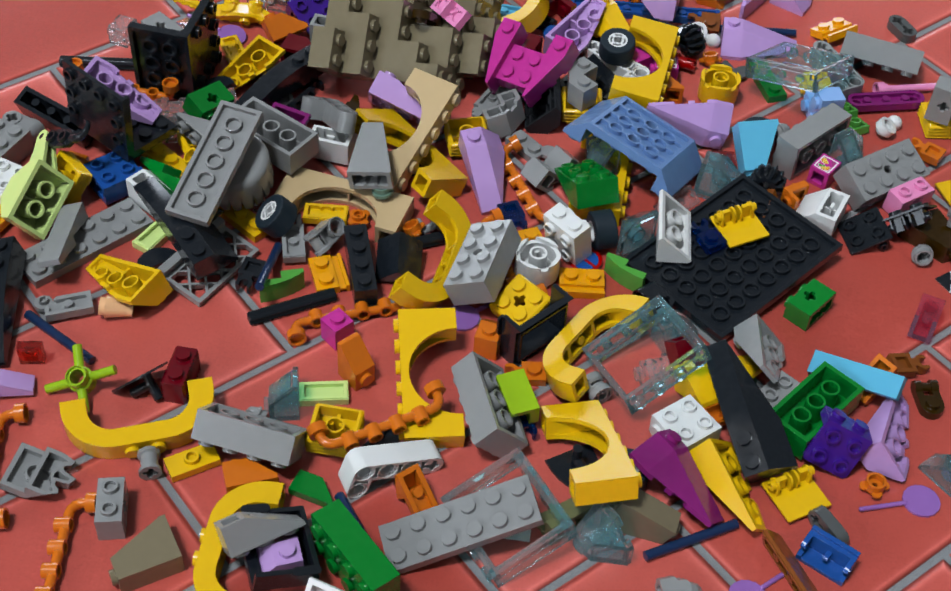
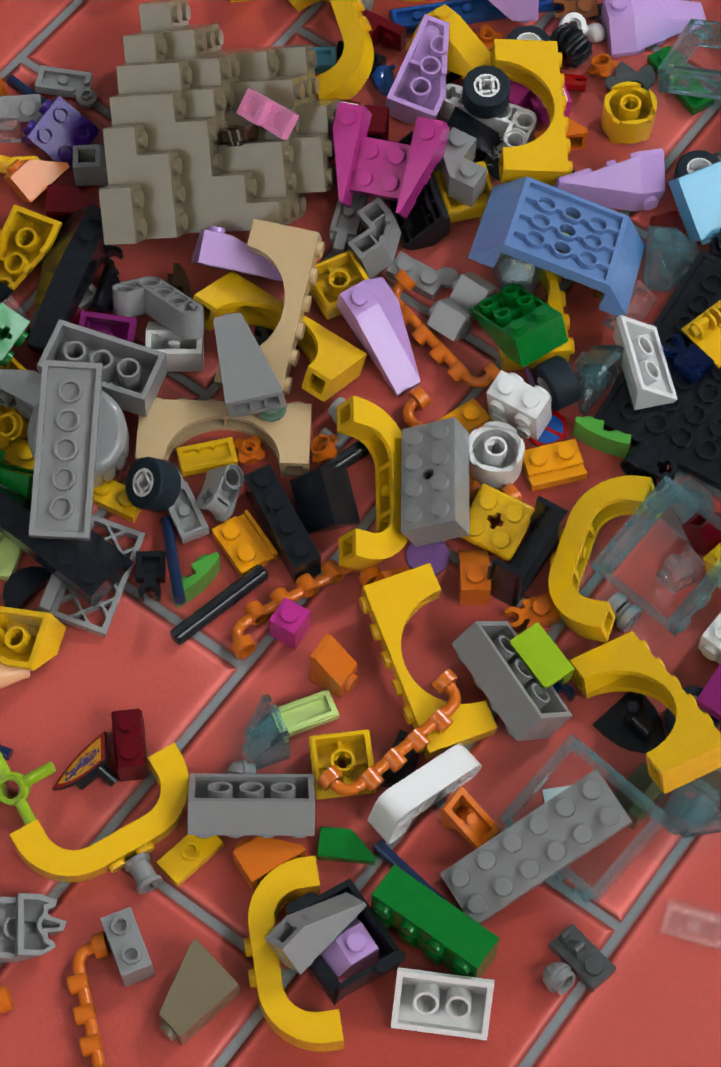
camera: 15 degrees left, 15 degrees up
clear blue plate [497,200,528,230] -> none

